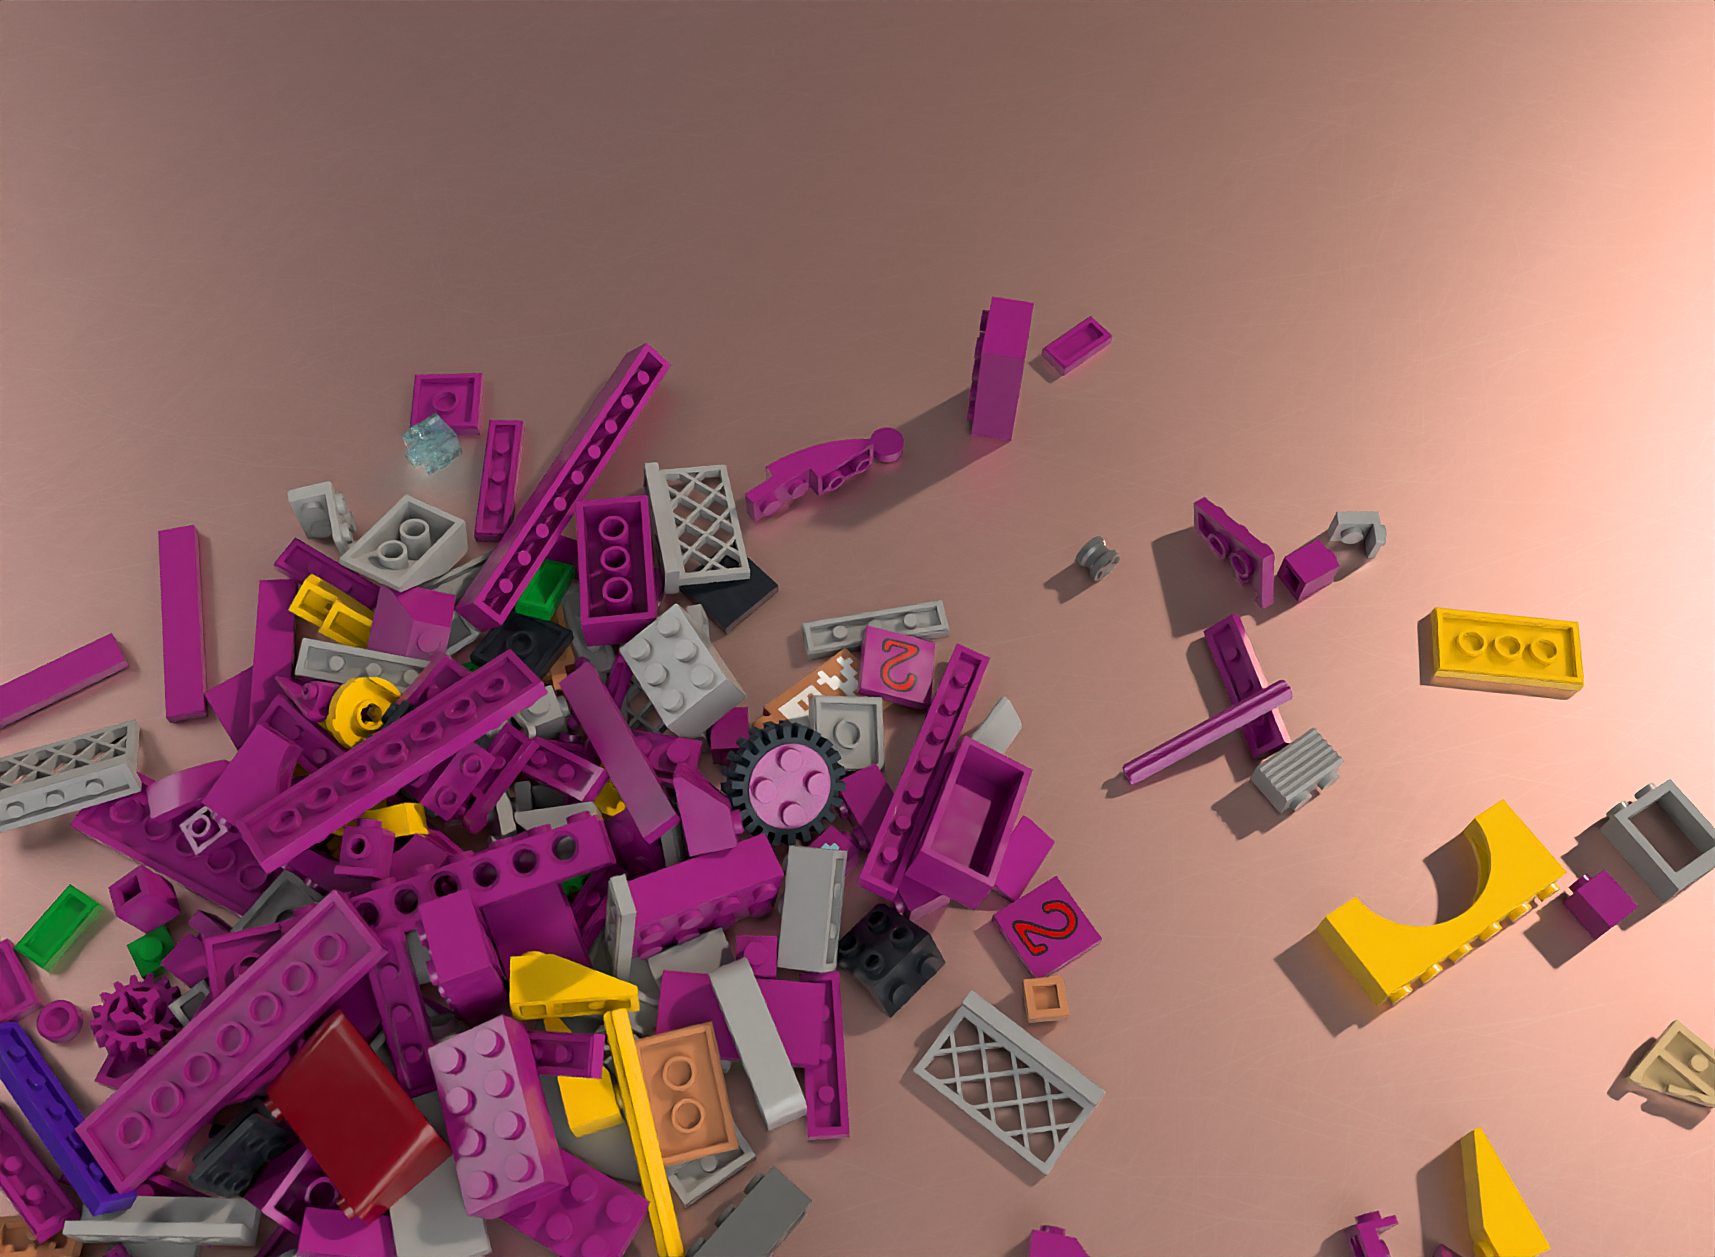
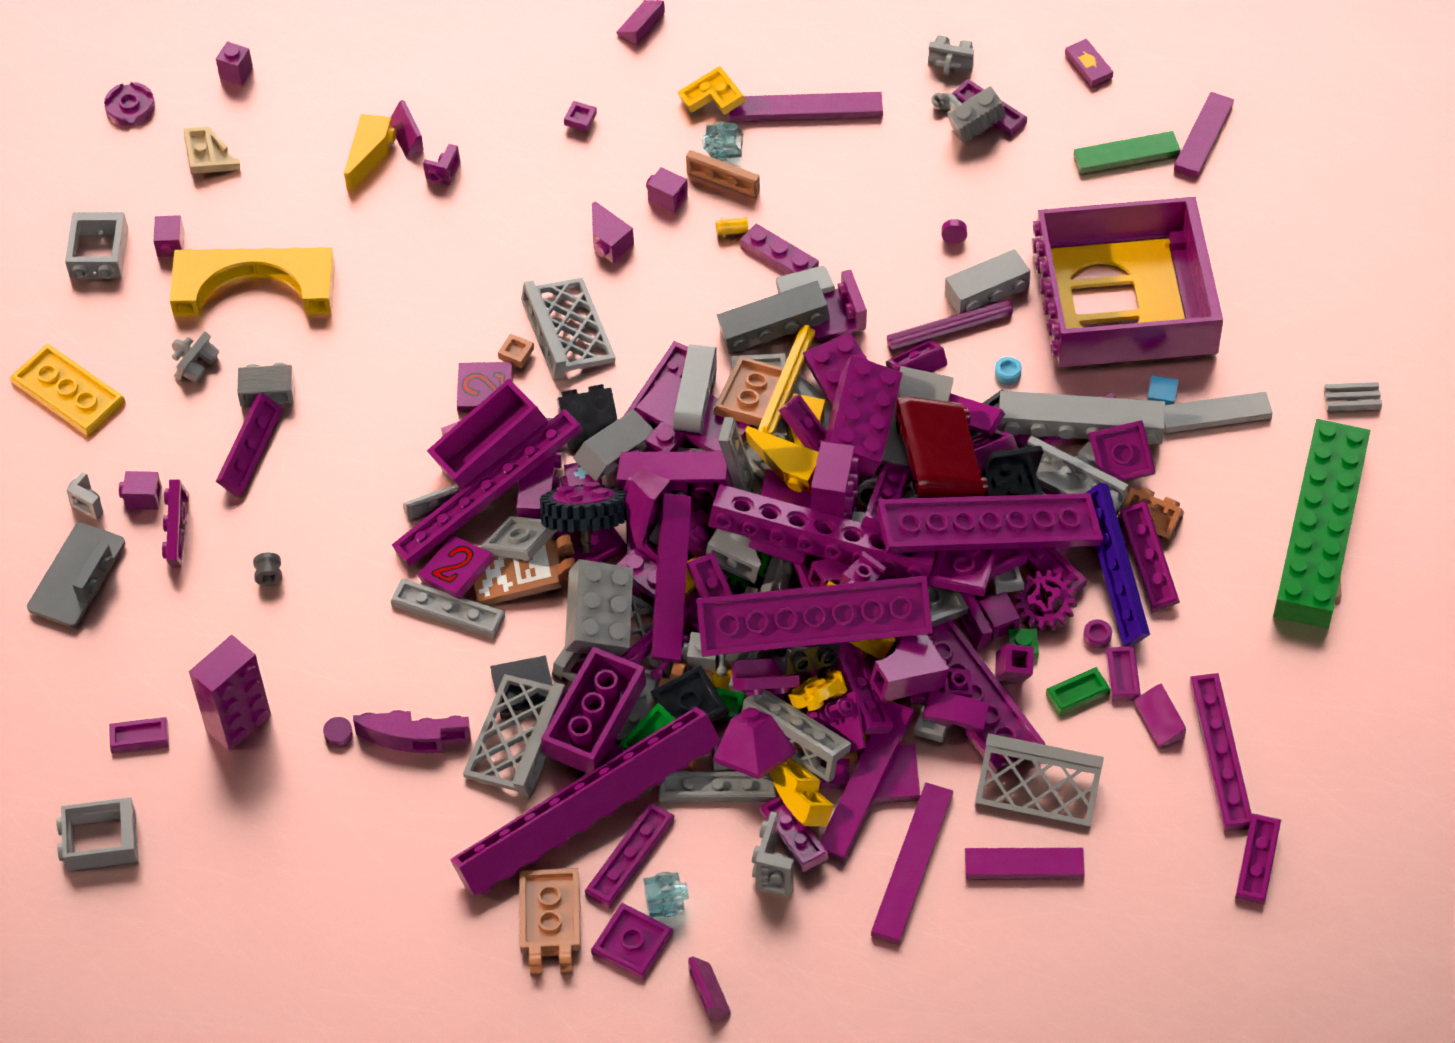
camera: 145 degrees left, 5 degrees down
light grey slope [339,494,468,592] -> none
magenta axle [1122,680,1293,784] -> none
none -> bracket [27,522,125,627]
none -> light grey window [56,797,138,871]
none -> light grey hips [171,331,220,383]
none -> nougat tile [519,868,581,975]
none -> magenta slope [688,956,731,1022]

